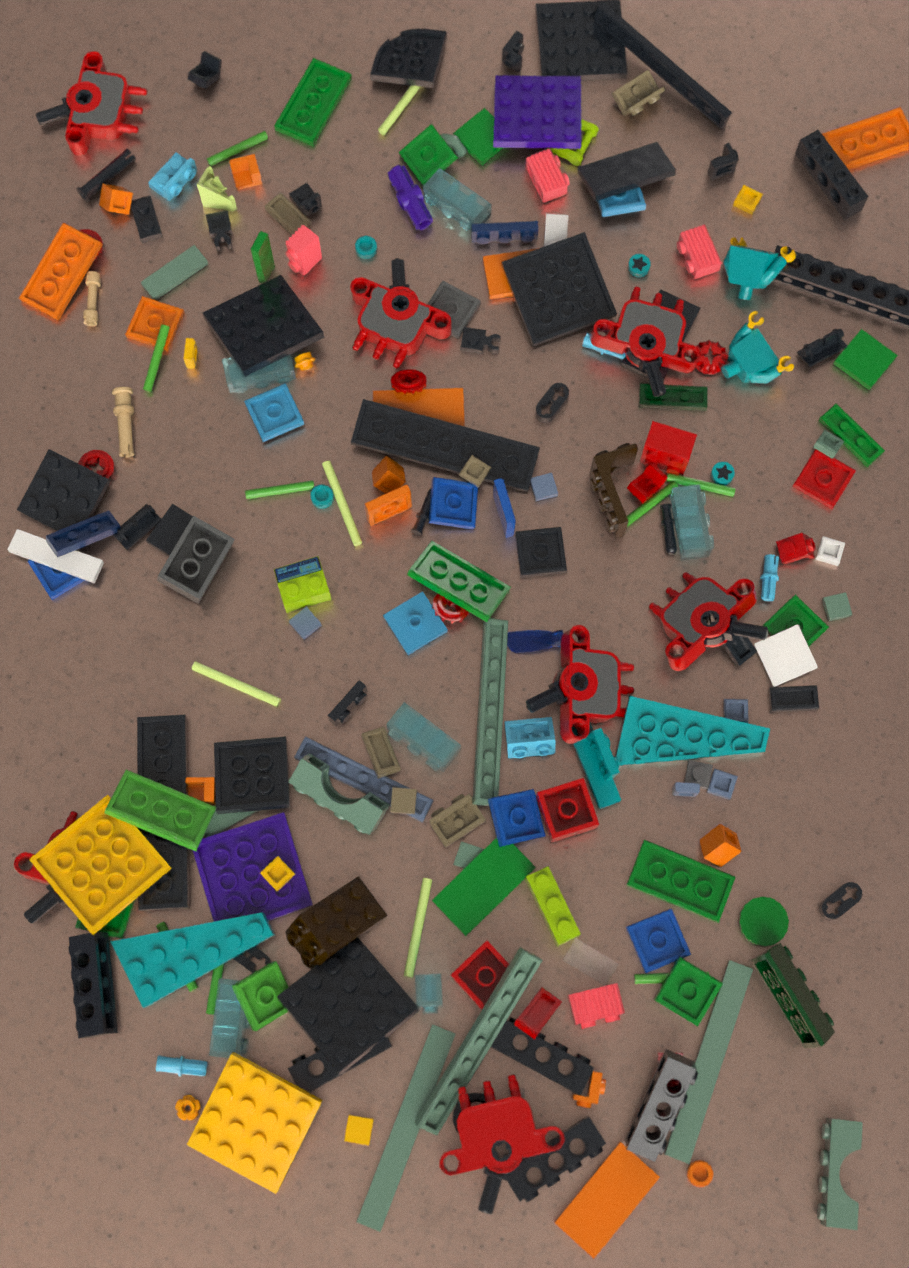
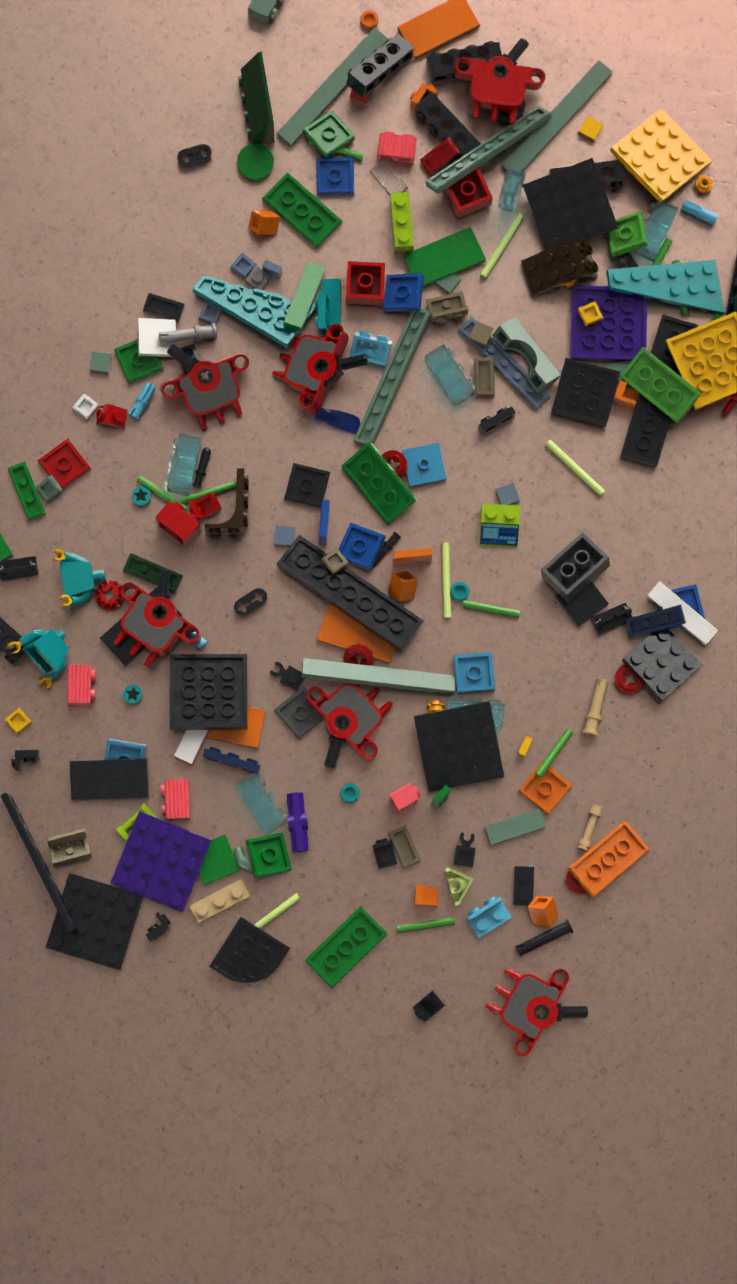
camera: 165 degrees left, 5 degrees up
none -> light grey pin [159,323,217,344]
none -> tan plate [190,879,250,924]
none -> tile [283,261,326,331]
none -> tile [301,658,455,695]

